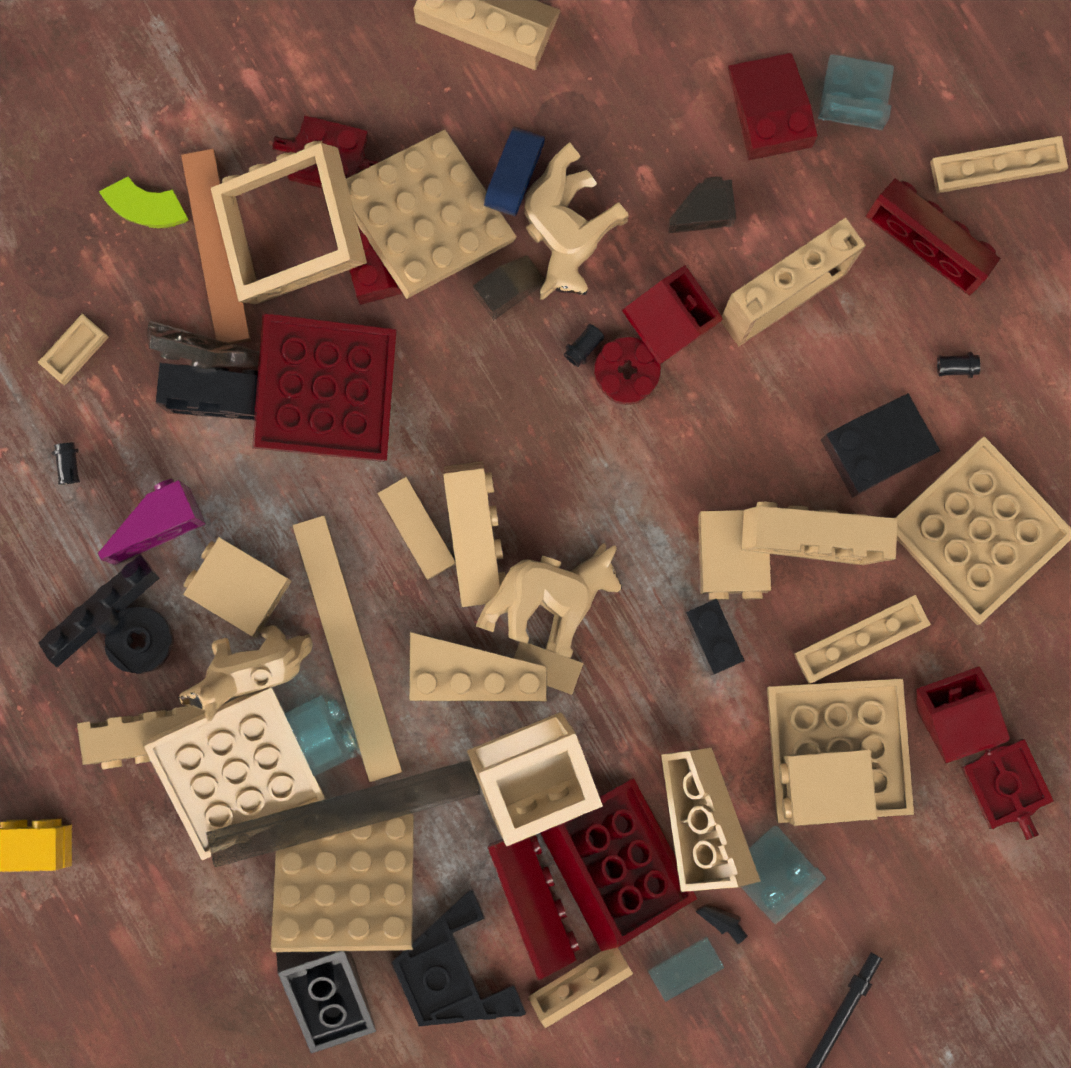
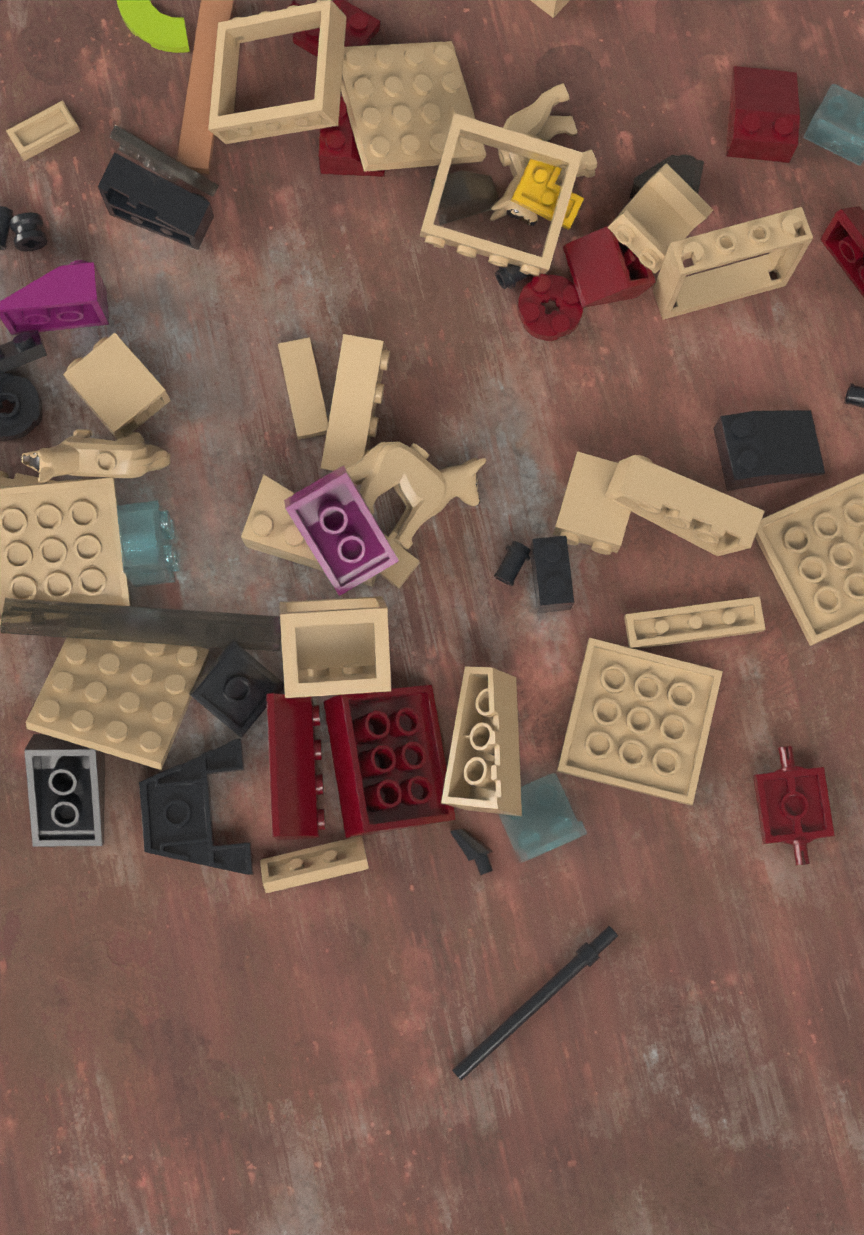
camera: 15 degrees right, 5 degrees down
dark red plate [252,313,396,462] -> none
tan tile [292,516,403,782] -> none
dark blue beam [484,126,545,217] -> none
clear light blue tile [648,937,724,1002] -> none
tan brick [779,749,877,826] -> none
dark red slope [917,666,1009,764] -> none
none -> black wheel [9,212,48,252]
none -> black tile [189,640,284,738]
none -> magenta slope [284,465,399,596]
none -> tan window [419,113,583,277]
none -> black pin [494,541,531,586]
none -> yellow tile [510,139,584,230]
none -> tan panel [608,163,713,273]

